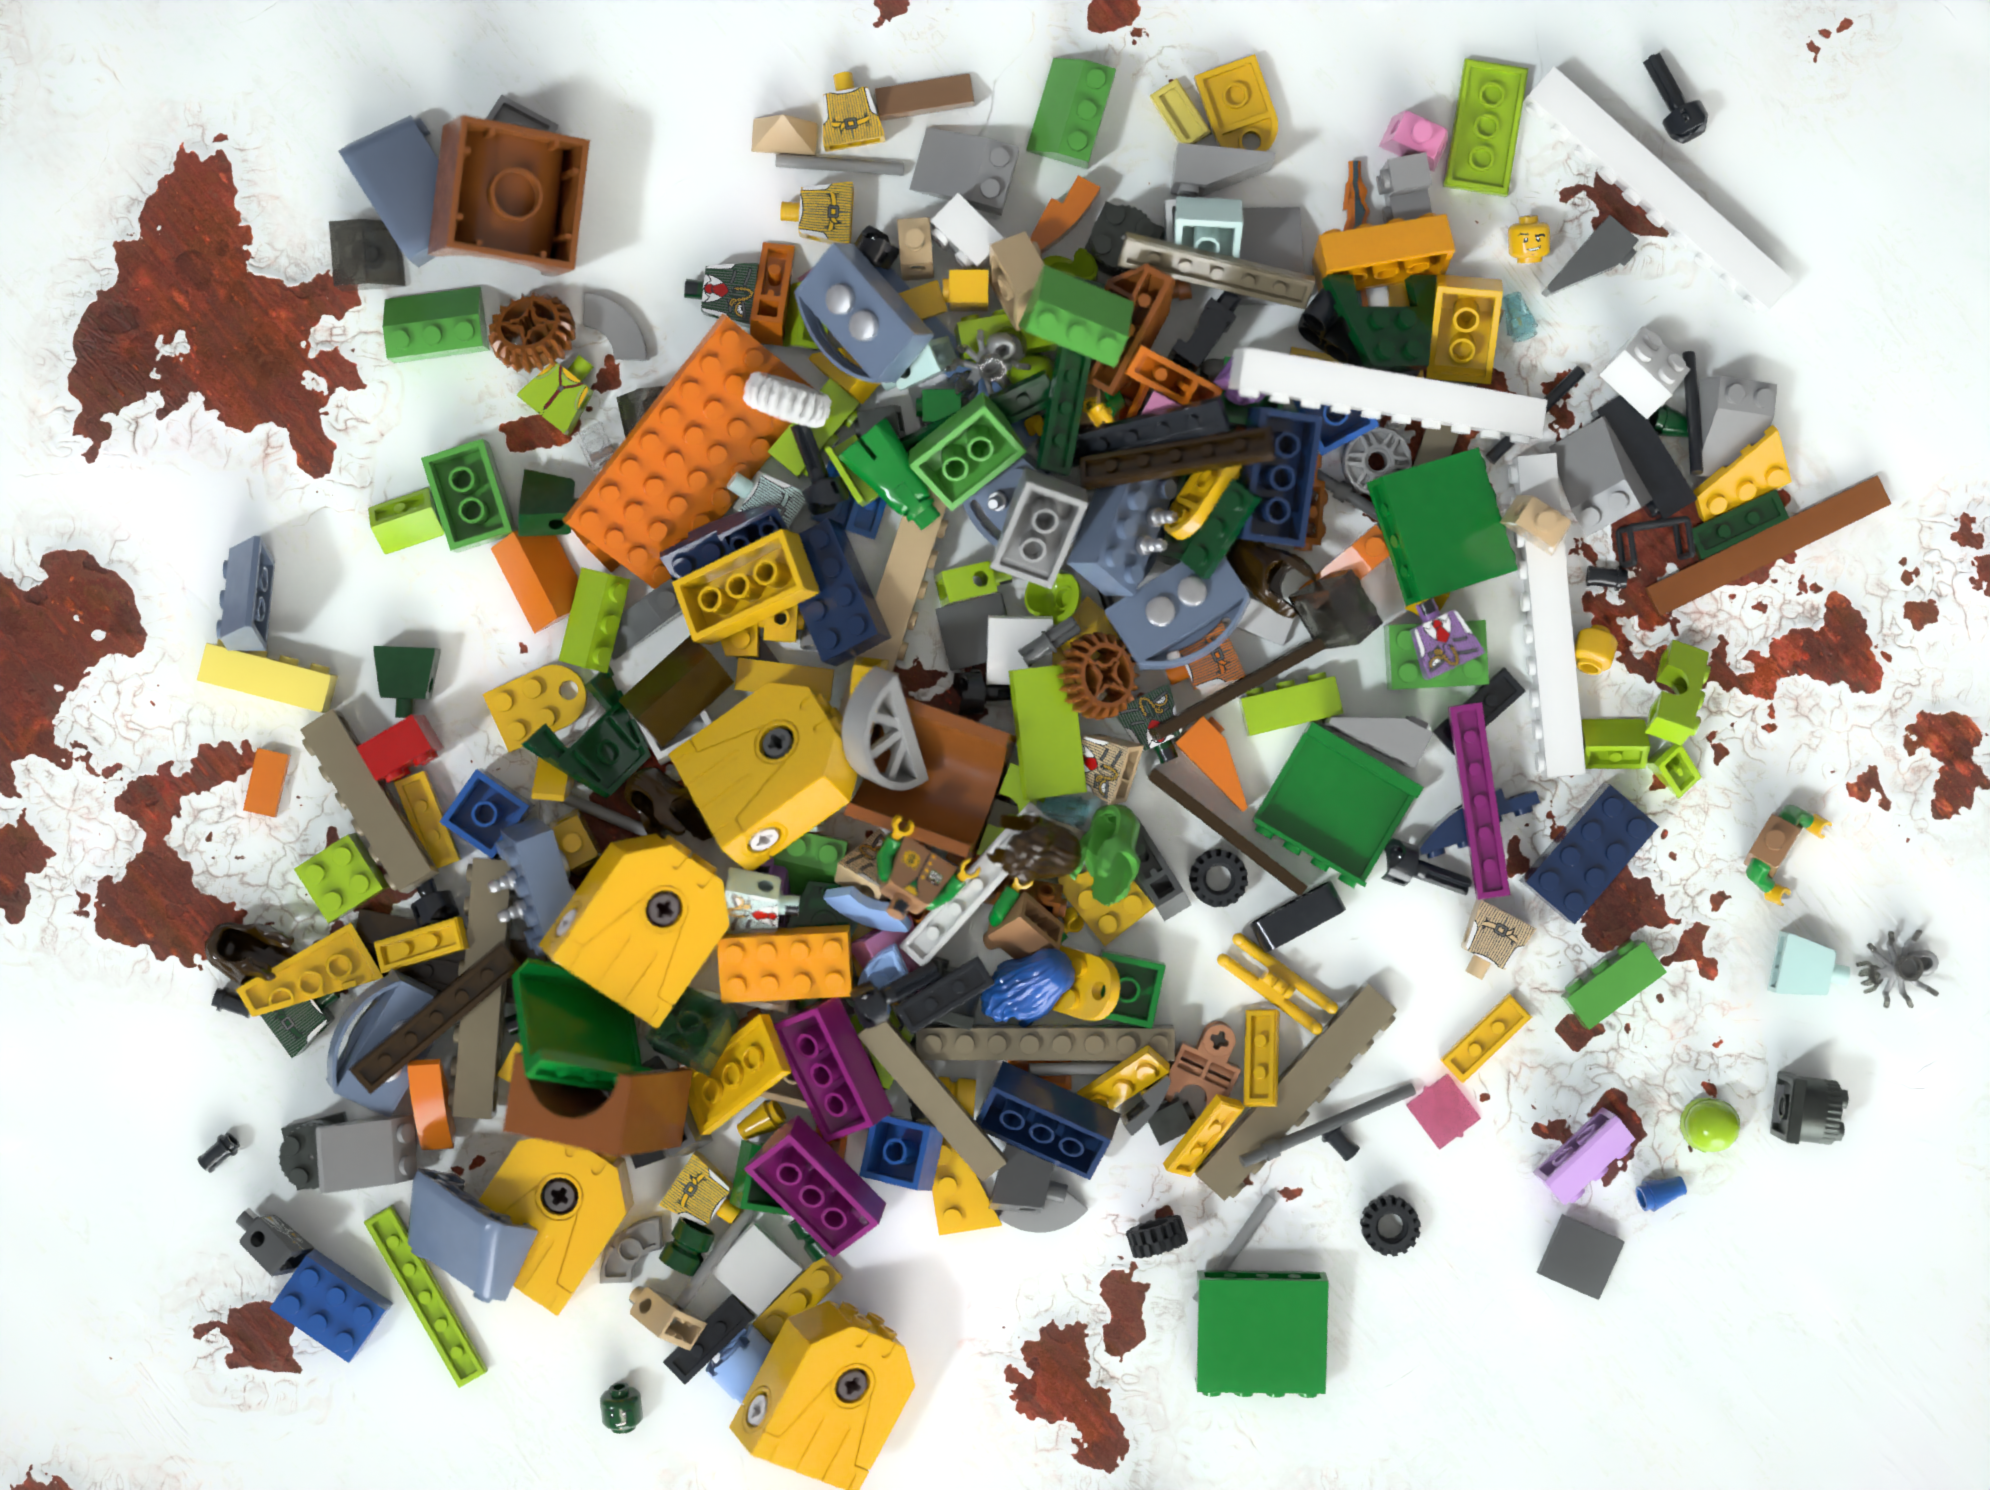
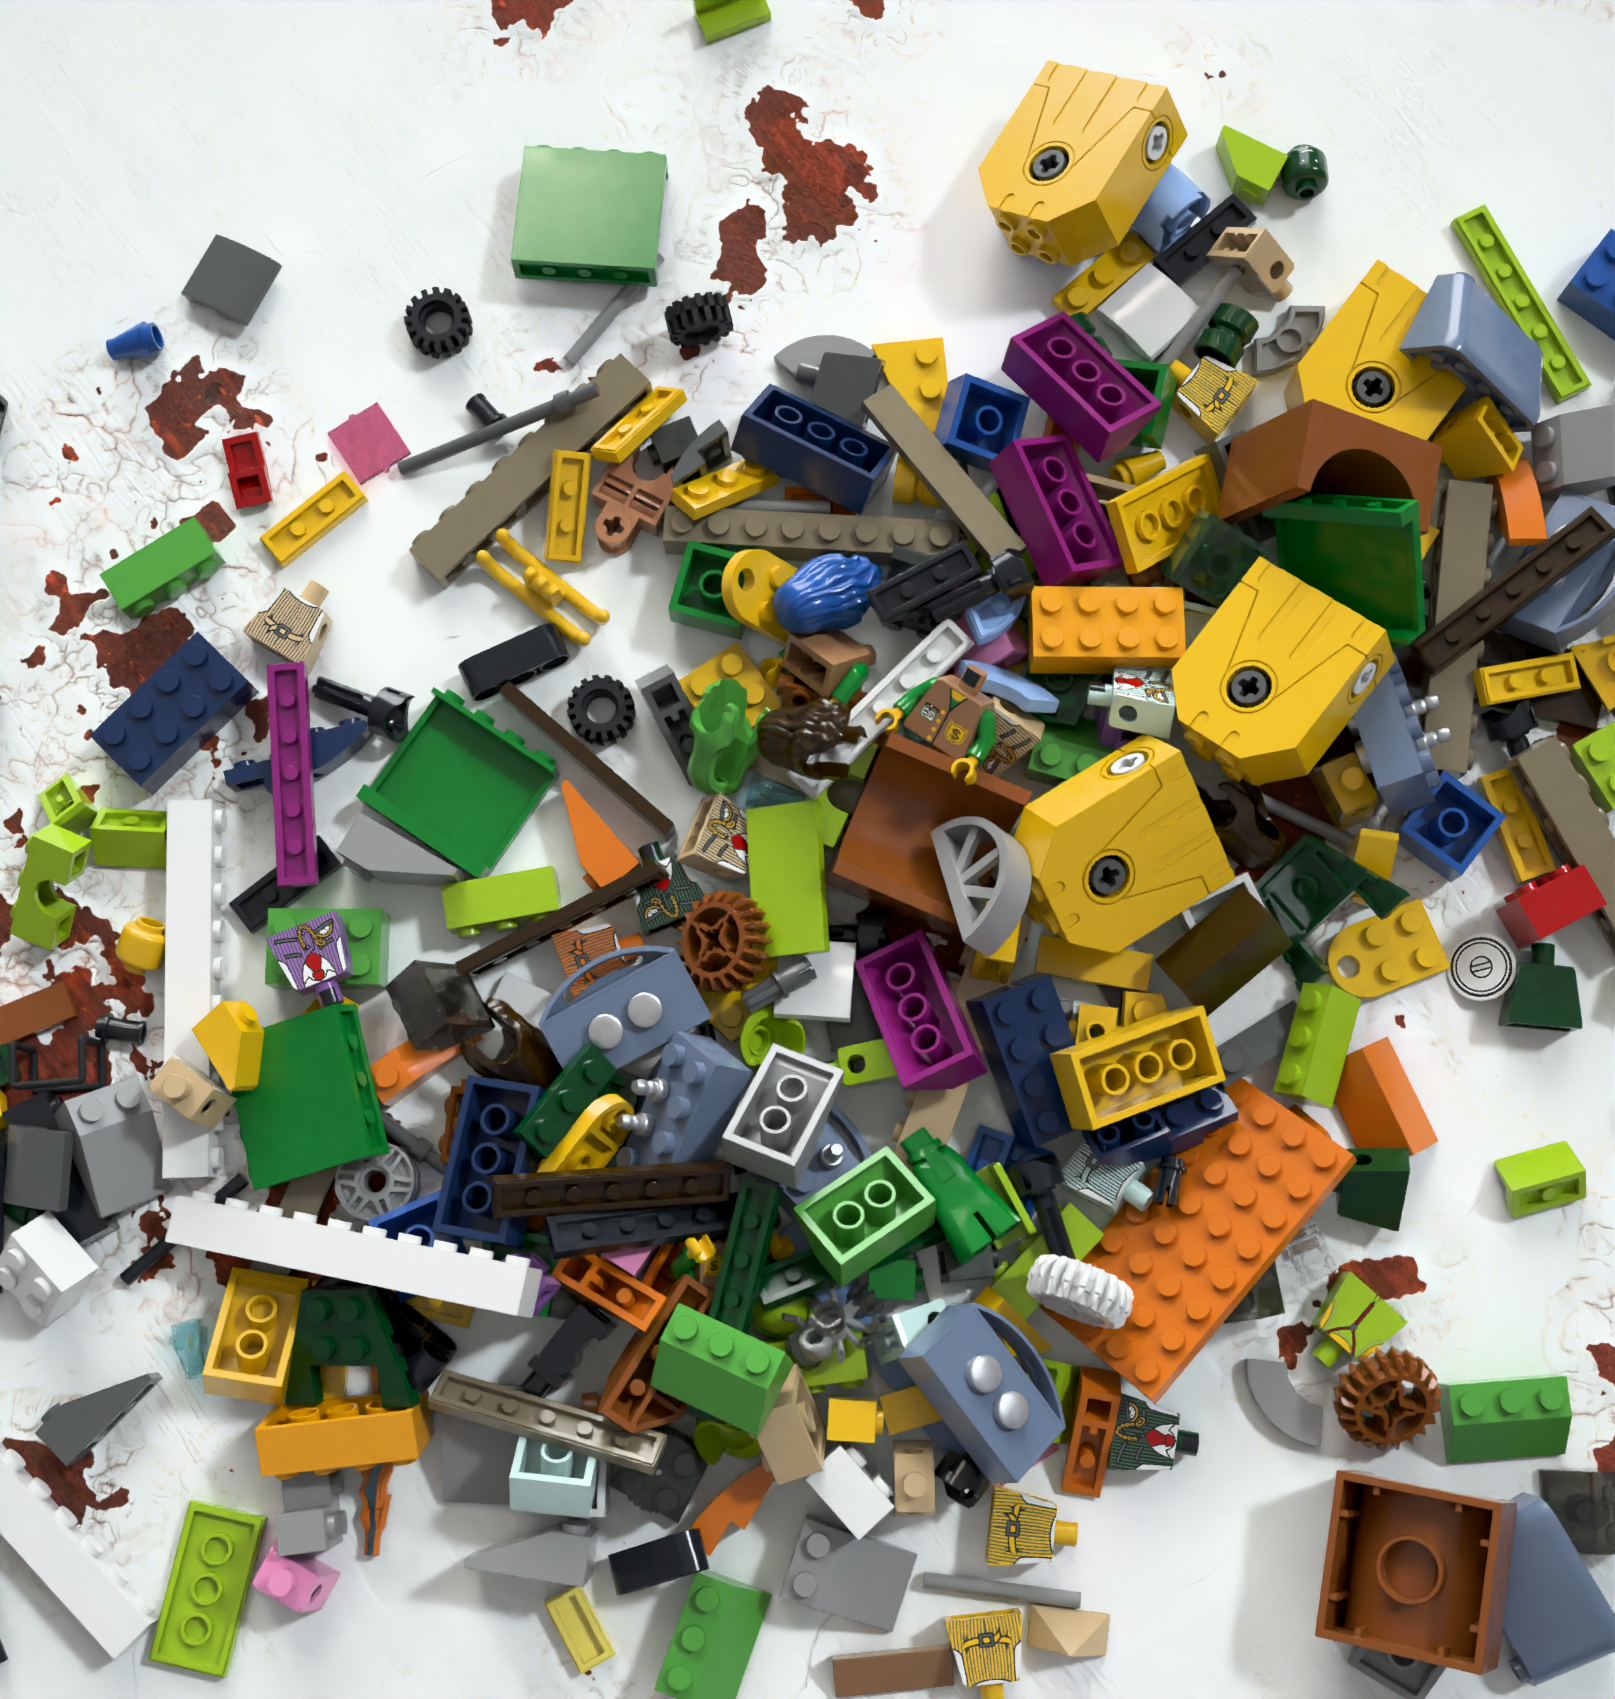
camera: 170 degrees left, 10 degrees down
bright green brick [421,438,517,553] -> none
yellow plate [1194,54,1278,151] -> none
yellow head [1508,215,1551,263] -> none
lavender slope [1533,1107,1635,1205] -> none
lime helmet [1680,1098,1741,1153] -> none
none -> dark grey slope [3,1124,74,1212]
none -> yellow slope [191,1001,265,1091]
none -> red slope [222,431,273,510]
none -> black beam [608,1528,710,1596]
none -> magenta slope [854,929,988,1091]
none -> black pin [1152,1156,1187,1208]
none -> lime slope [1215,125,1288,207]
none -> yellow torso [1433,396,1523,480]
none -> white sticker [1447,933,1516,1001]

